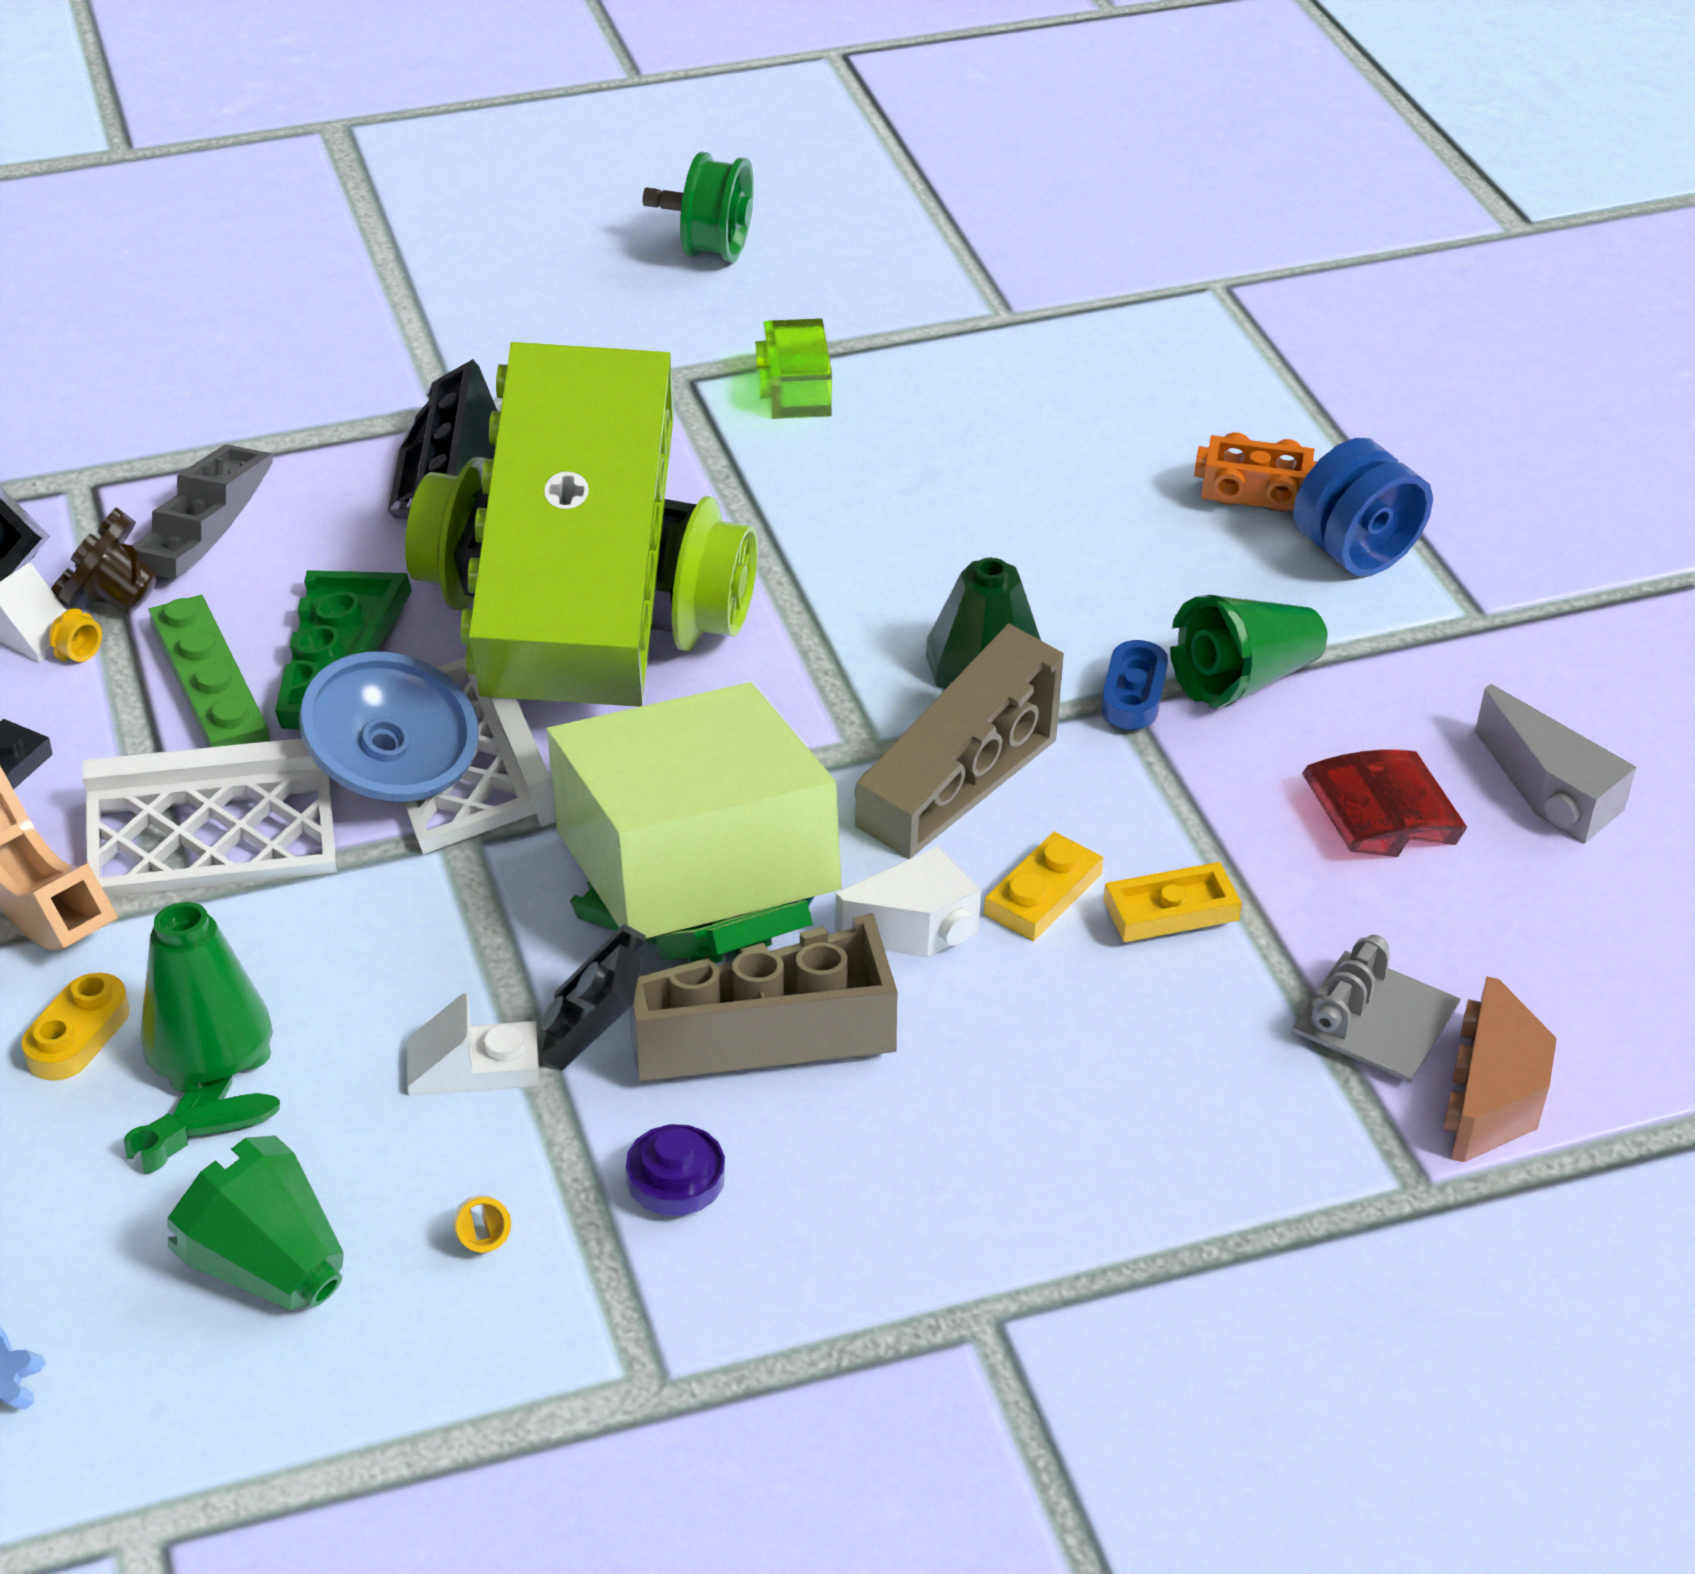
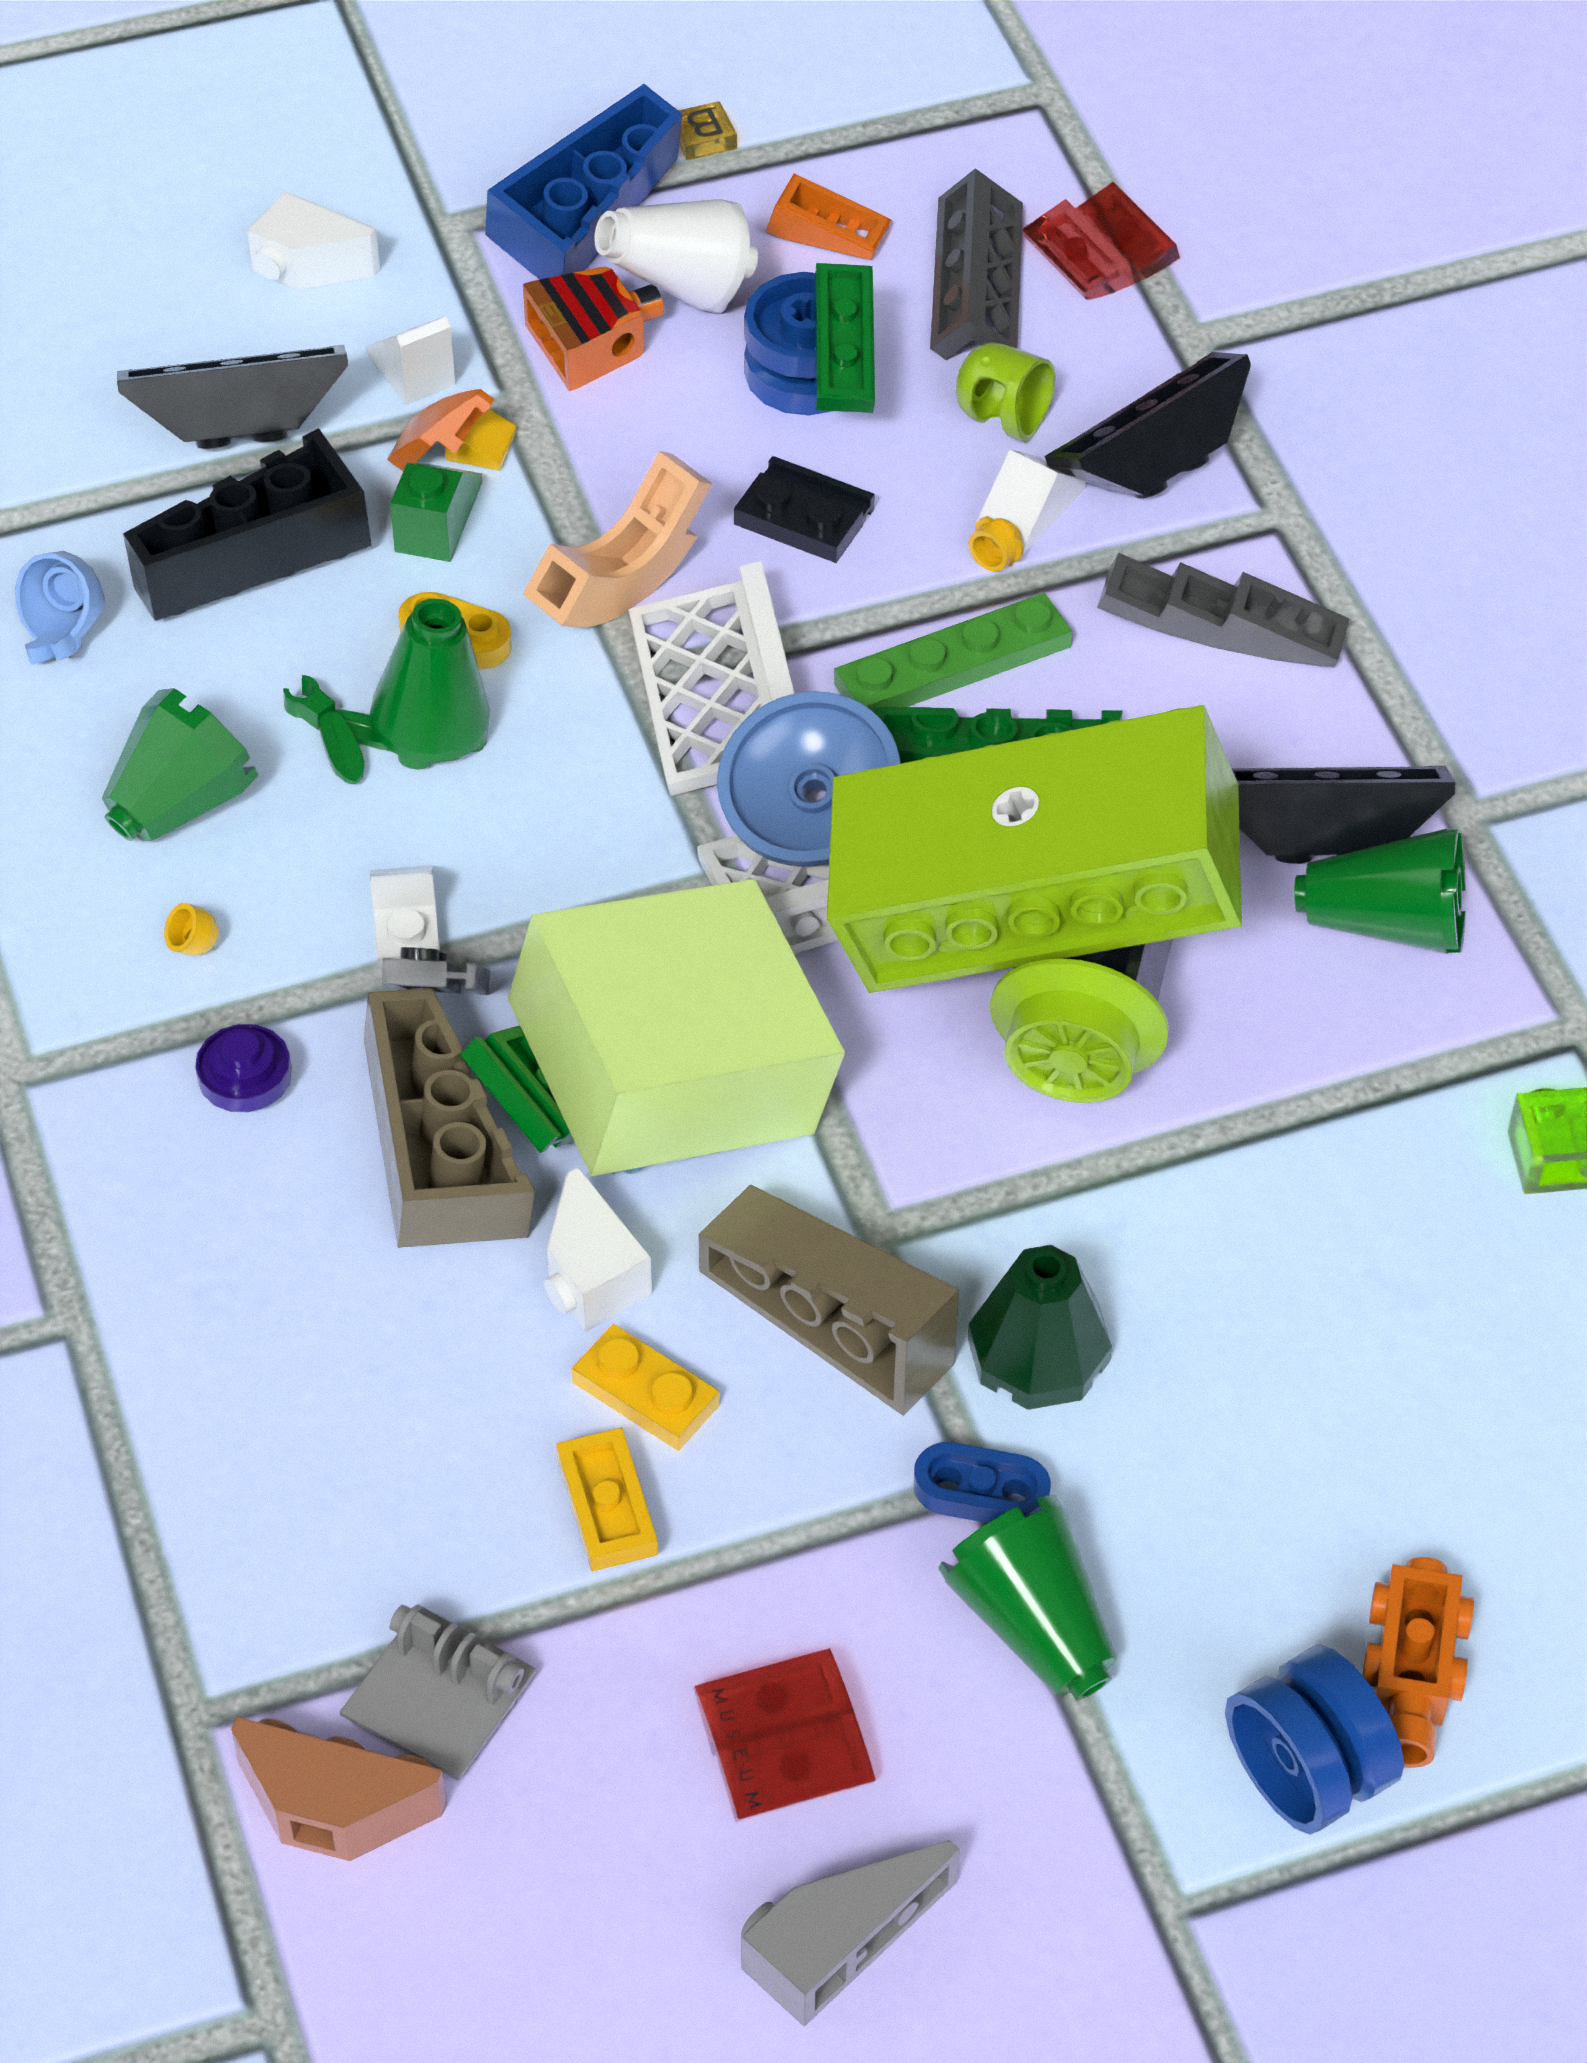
camera: 90 degrees right, 10 degrees up
dark brown plate [51,507,157,613] -> none

